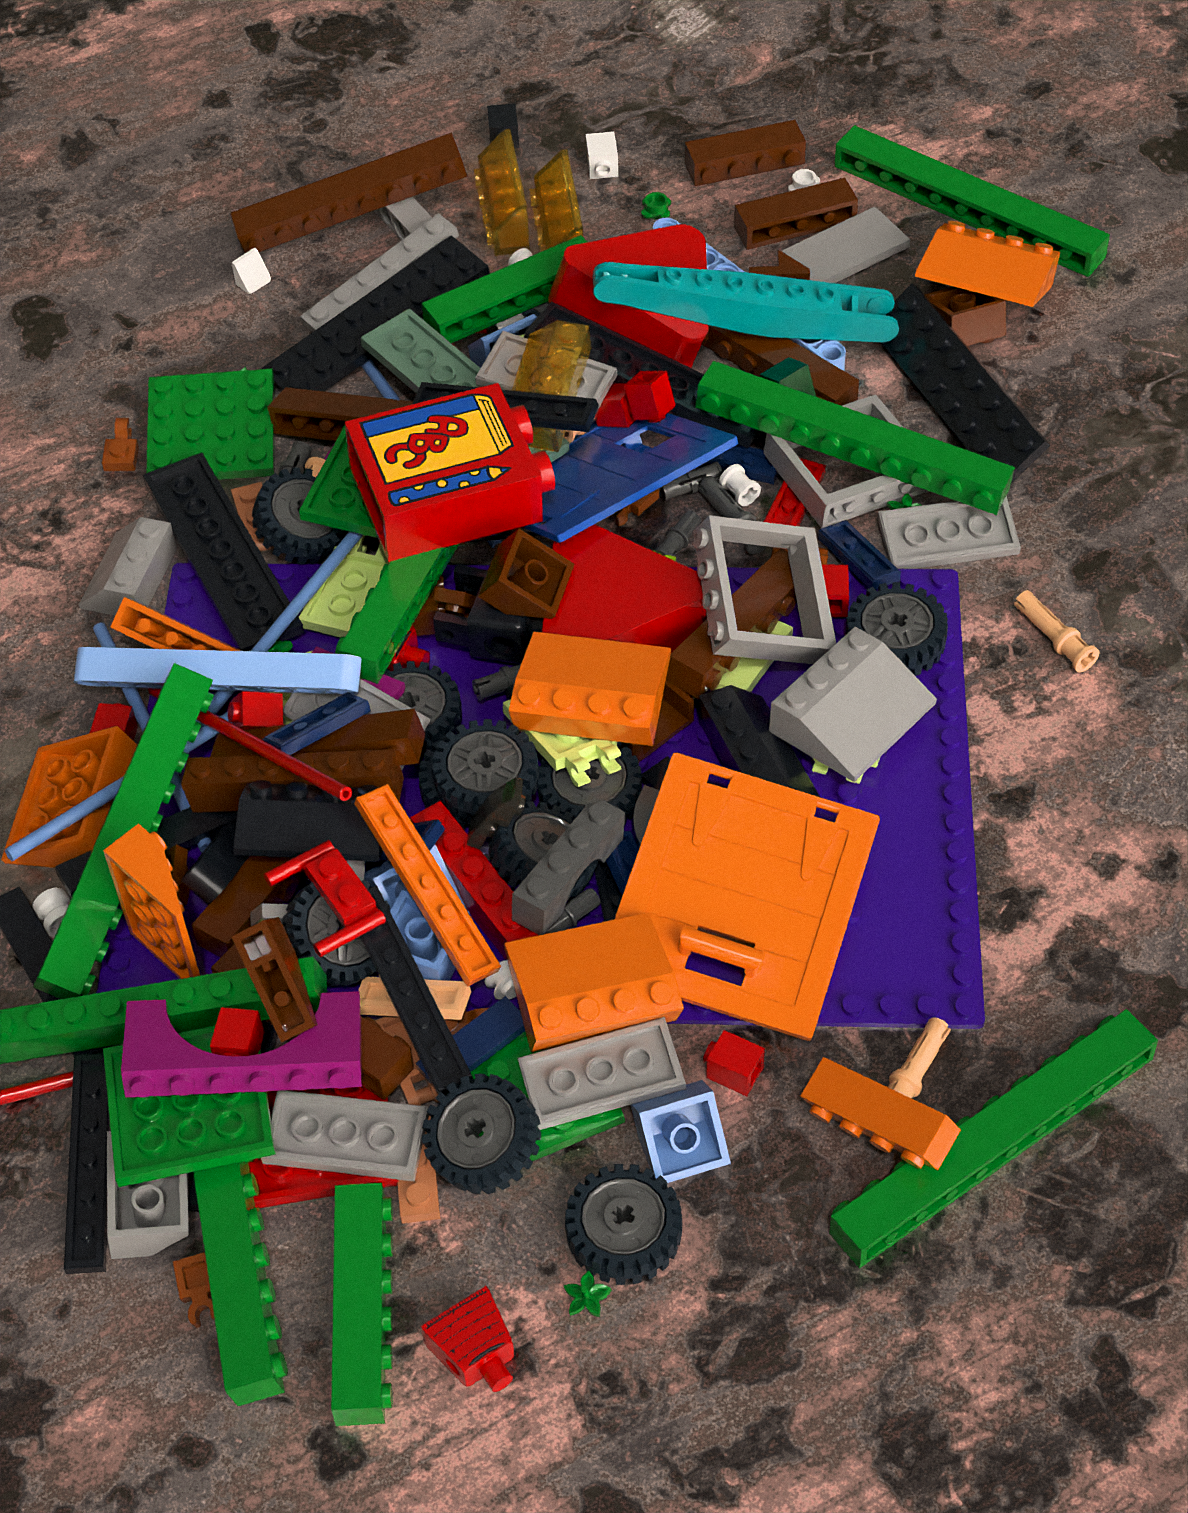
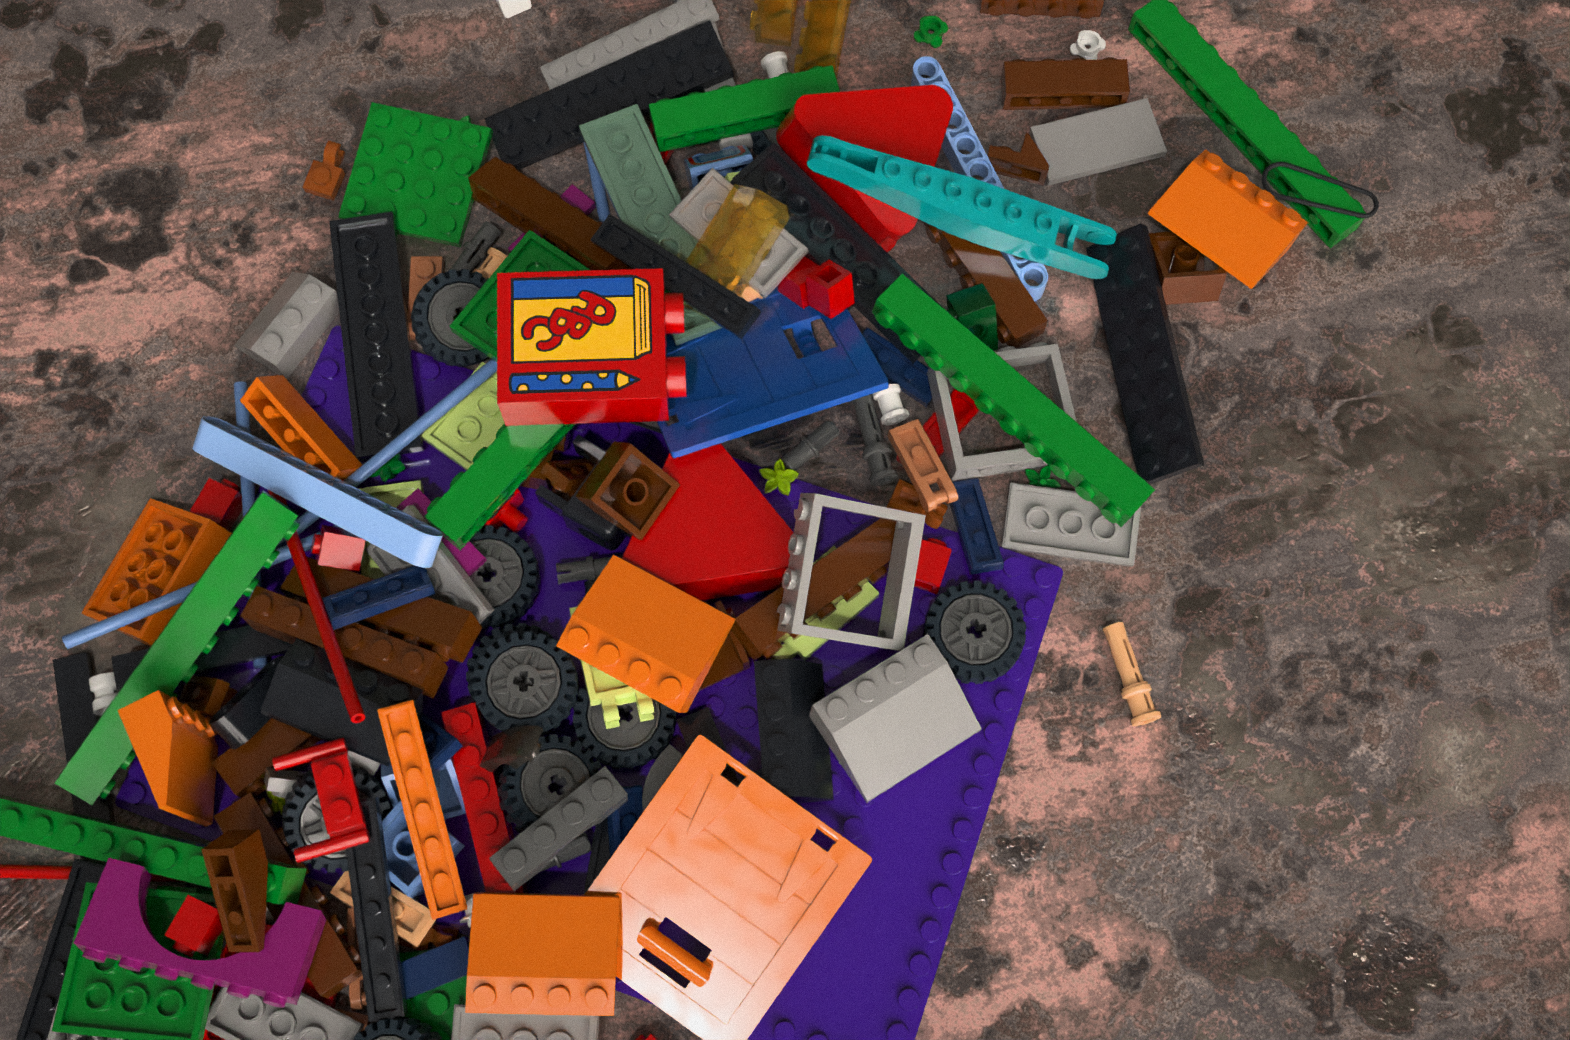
camera: 15 degrees right, 20 degrees up
none -> nougat plate [887,419,958,512]
none -> black piece [1262,162,1379,218]

